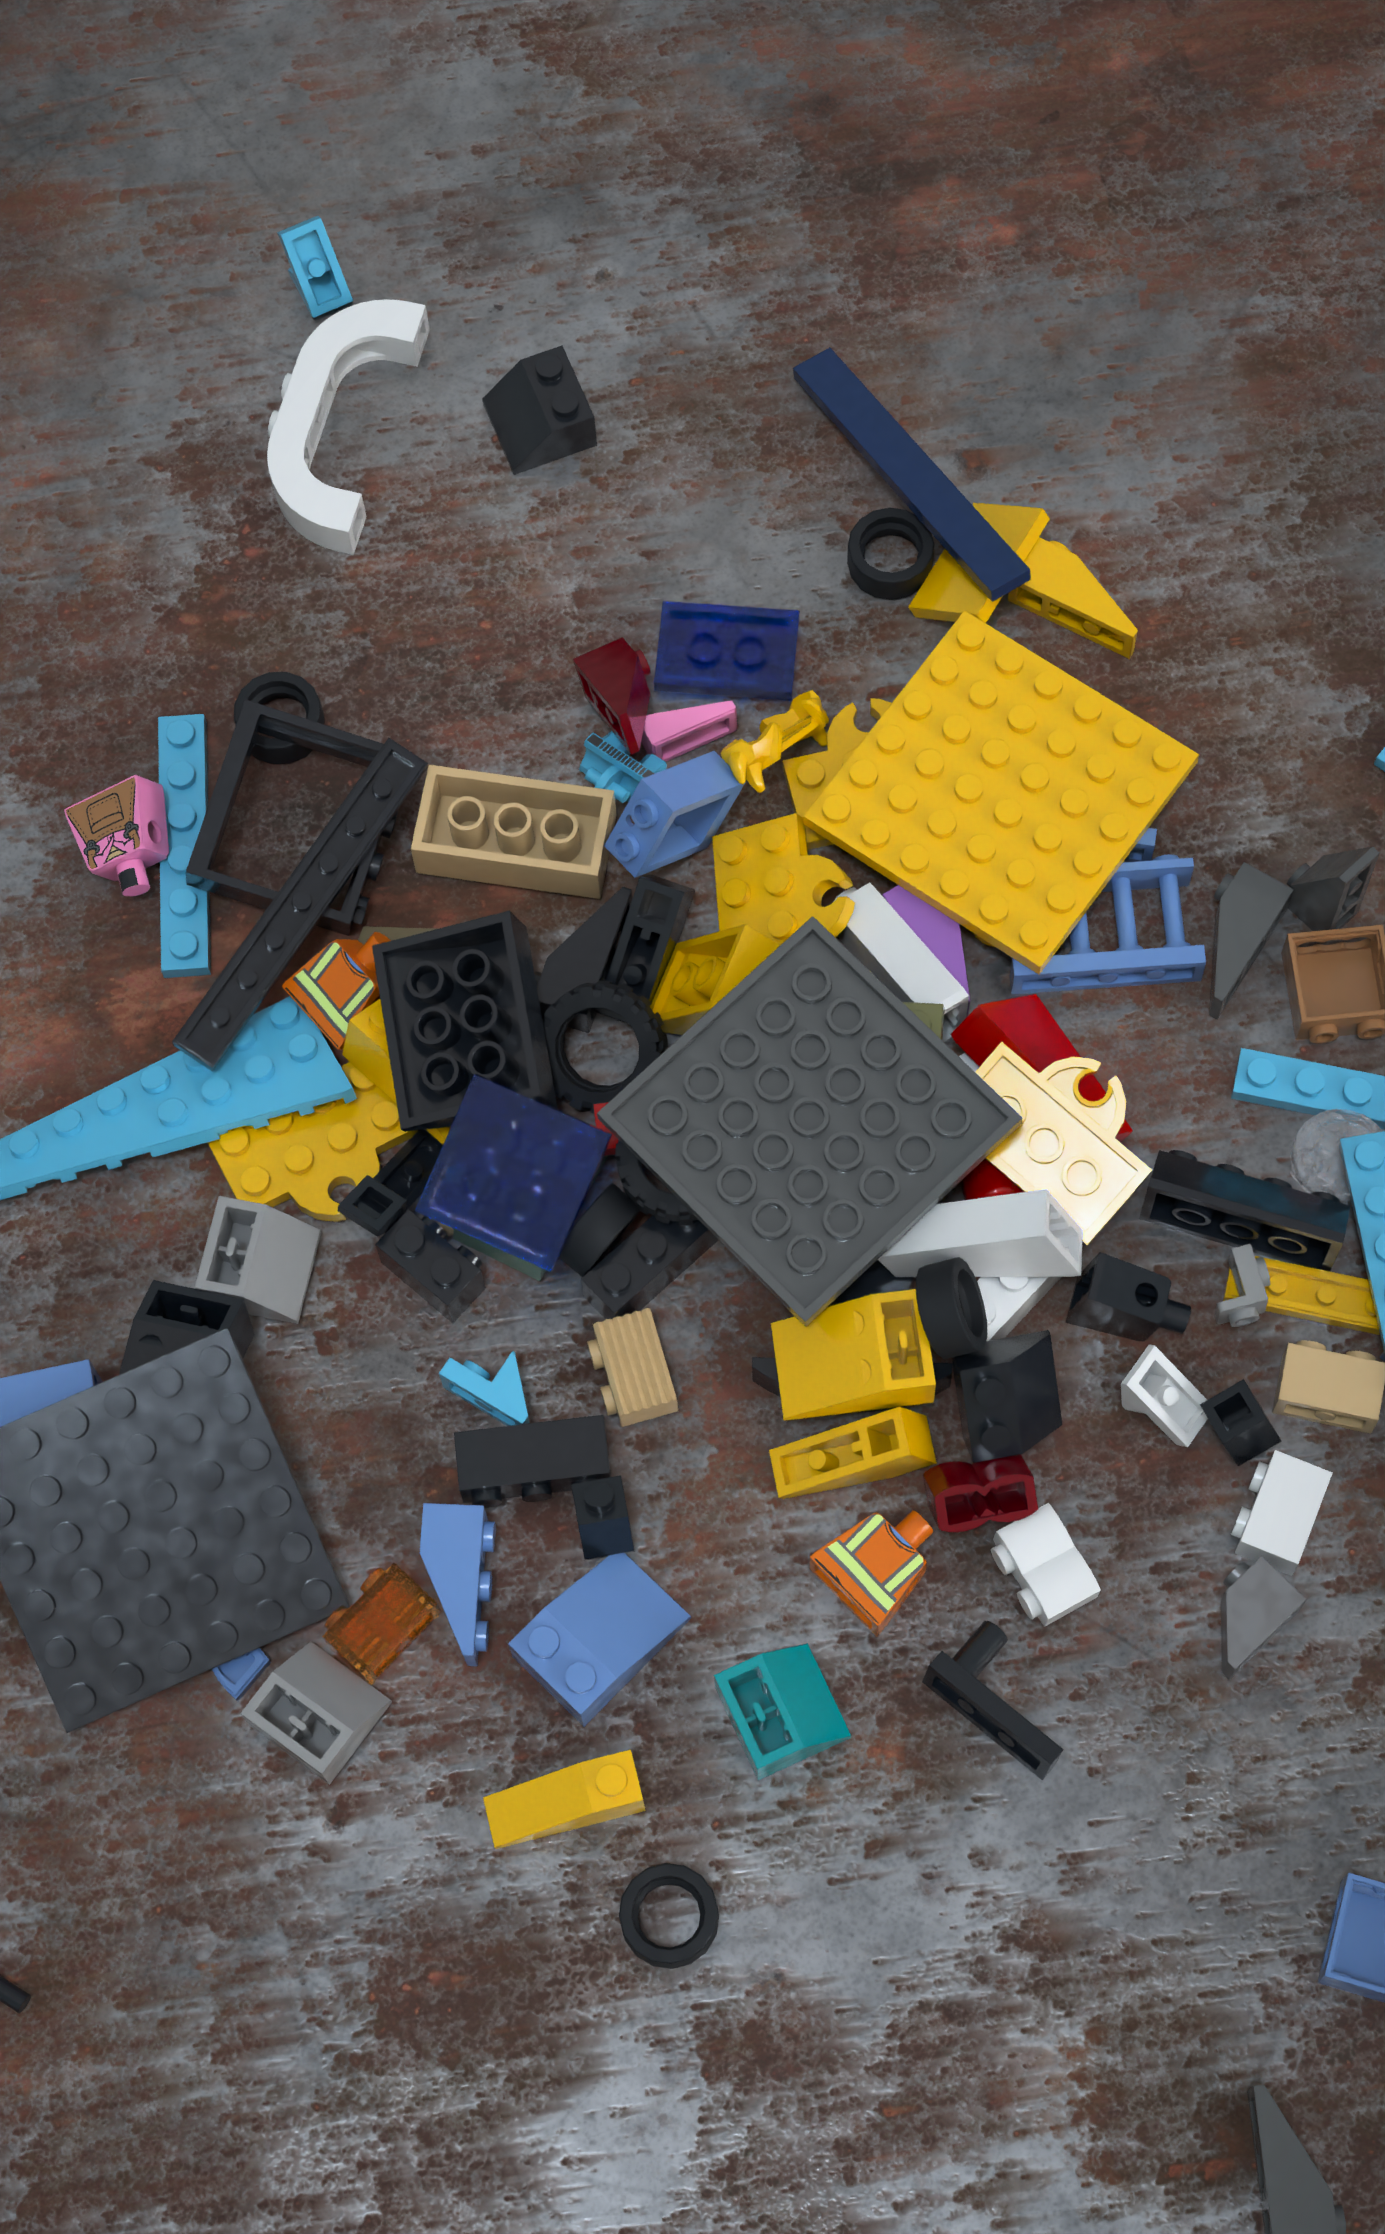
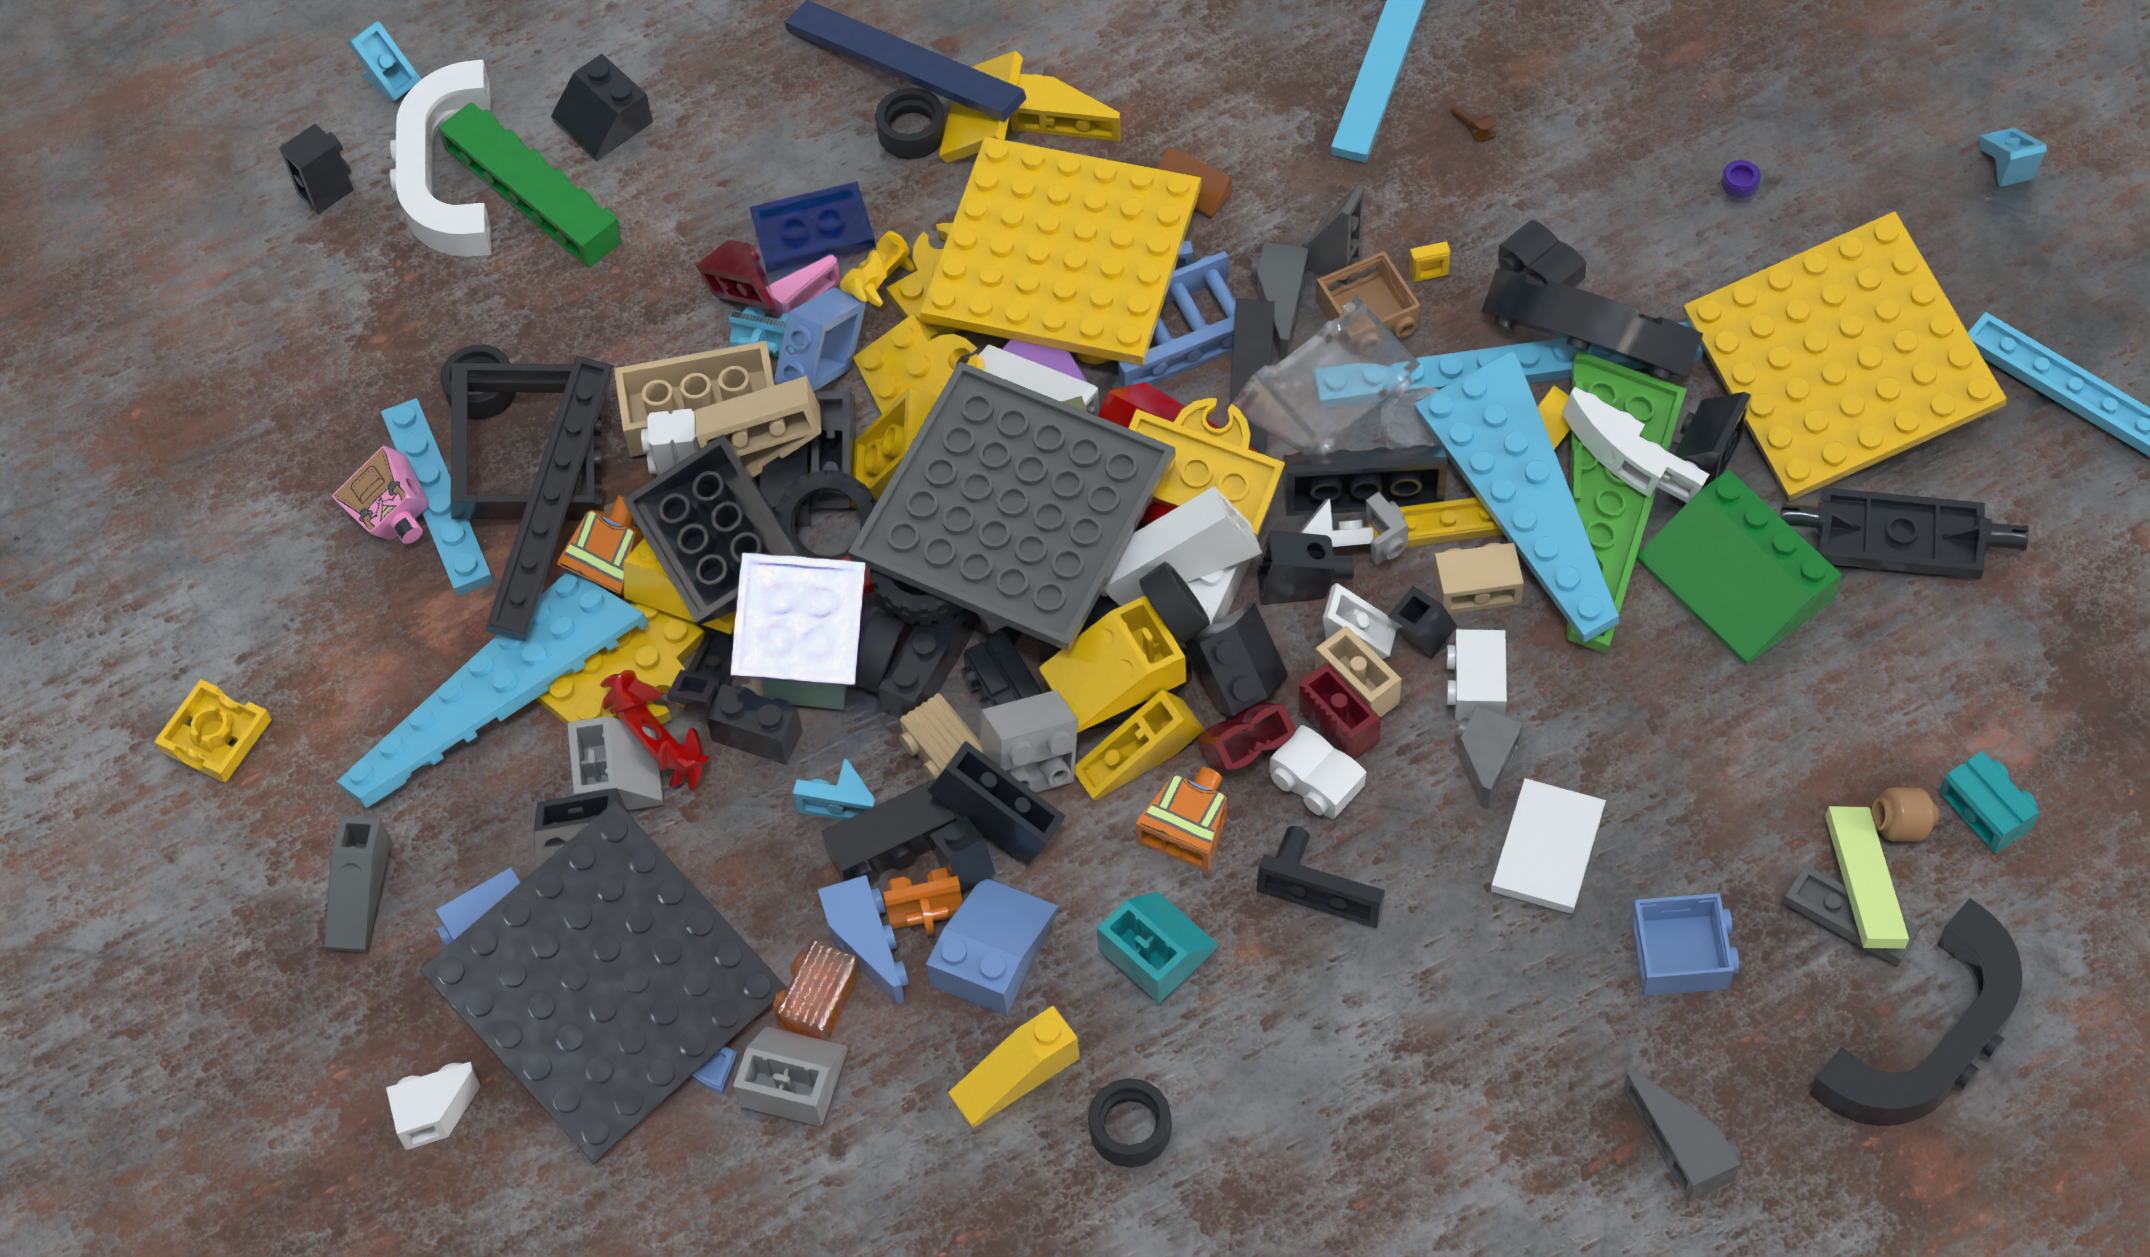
camera: 20 degrees left, 10 degrees down
none -> black brick [279,123,353,214]
none -> green brick [438,102,622,269]
none -> red piece [600,670,709,789]
none -> white brick [641,409,701,476]
none -> tan wedge [695,376,821,477]
none -> orange hips [883,868,963,935]
none -> black brick [927,741,1066,866]
none -> black brick [961,632,1043,709]
none -> light grey slope [980,690,1078,793]
none -> dark orange slope [1157,147,1232,219]
none -> black tile [1228,298,1275,453]
none -> clear windscreen [1232,295,1421,458]
none -> white slope [1298,499,1374,547]
none -> dark red brick [1299,663,1381,760]
none -> tan brick [1315,625,1402,718]
none -> white tile [1491,778,1606,914]

